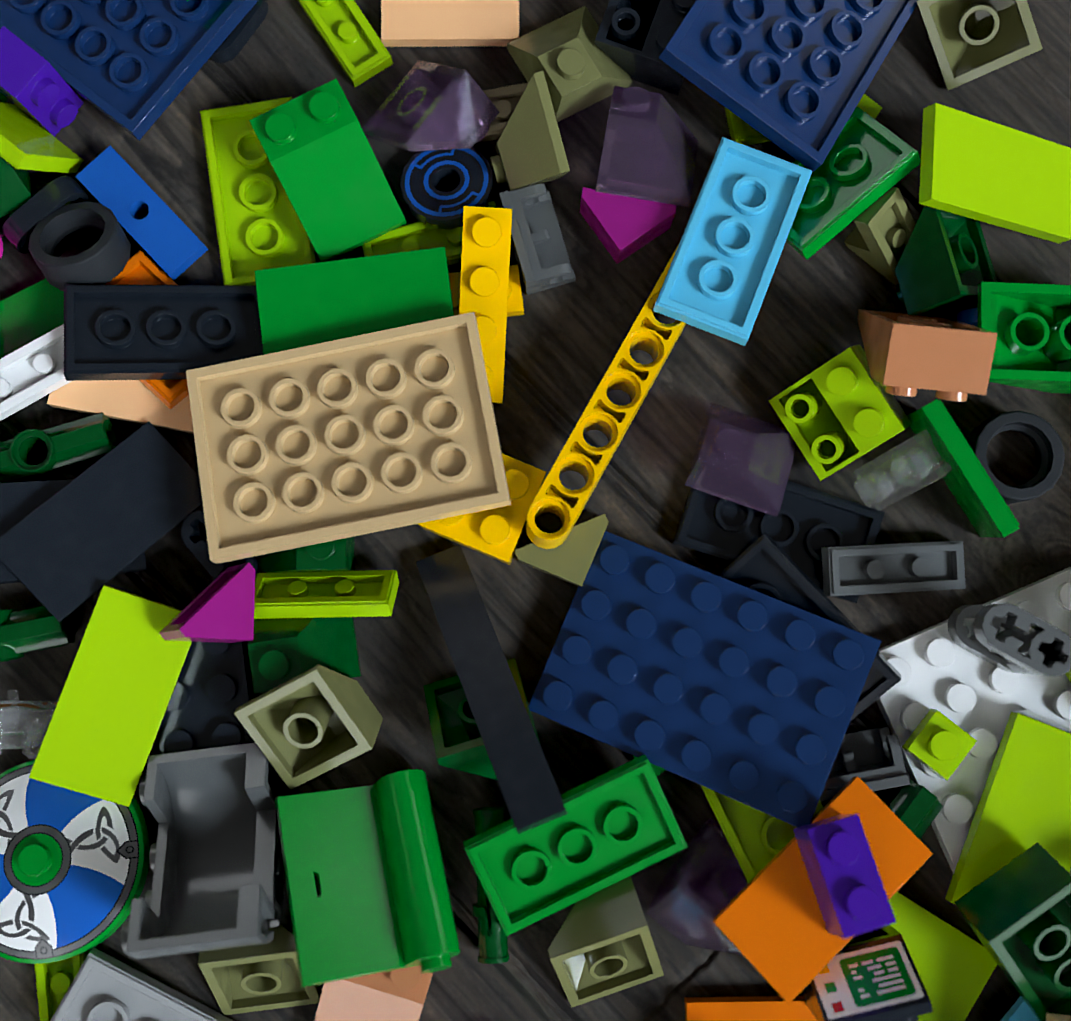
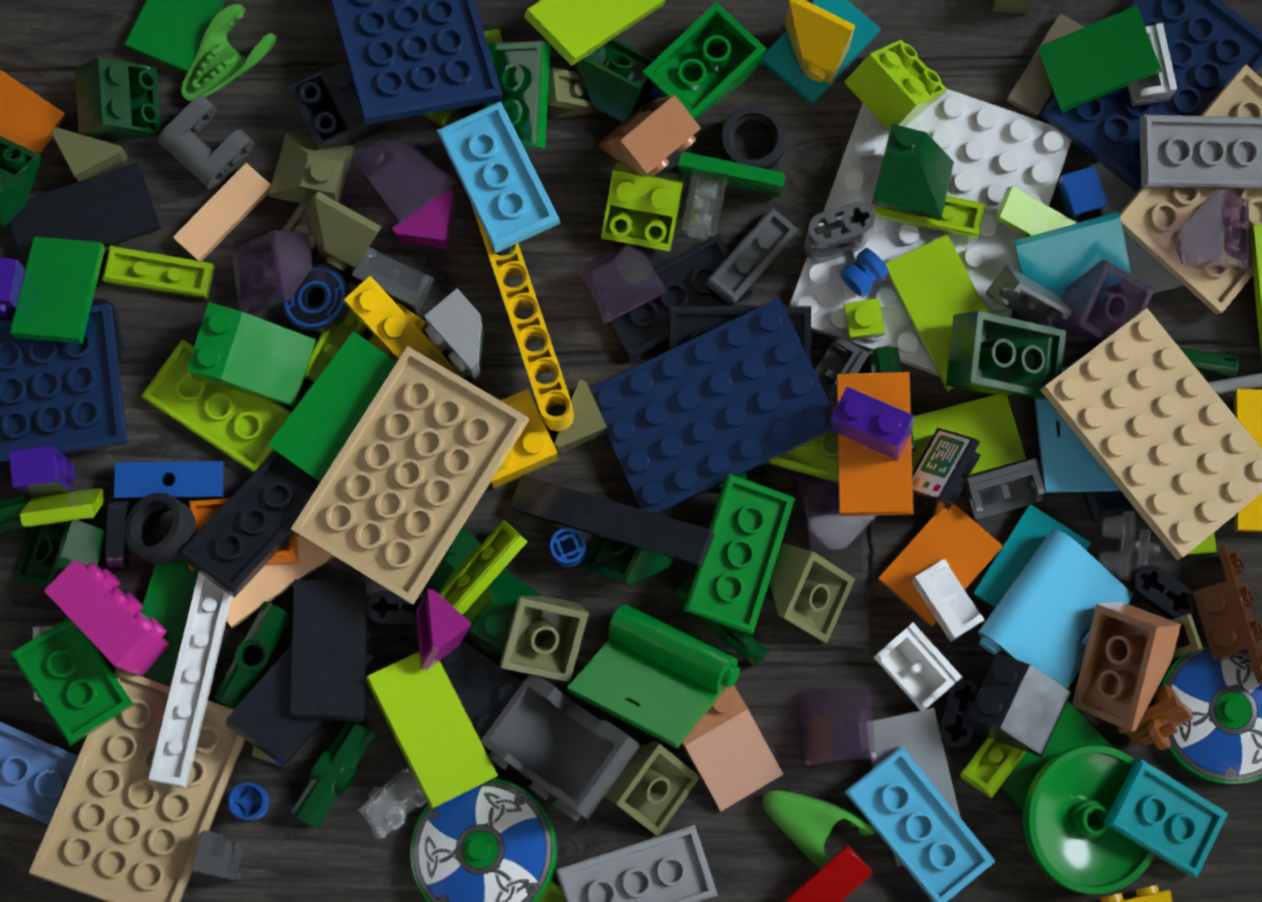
camera: 50 degrees left, 5 degrees down
none -> light grey slope [424,289,484,384]
none -> blue wheel [550,528,586,568]
none -> blue wheel [839,248,889,298]

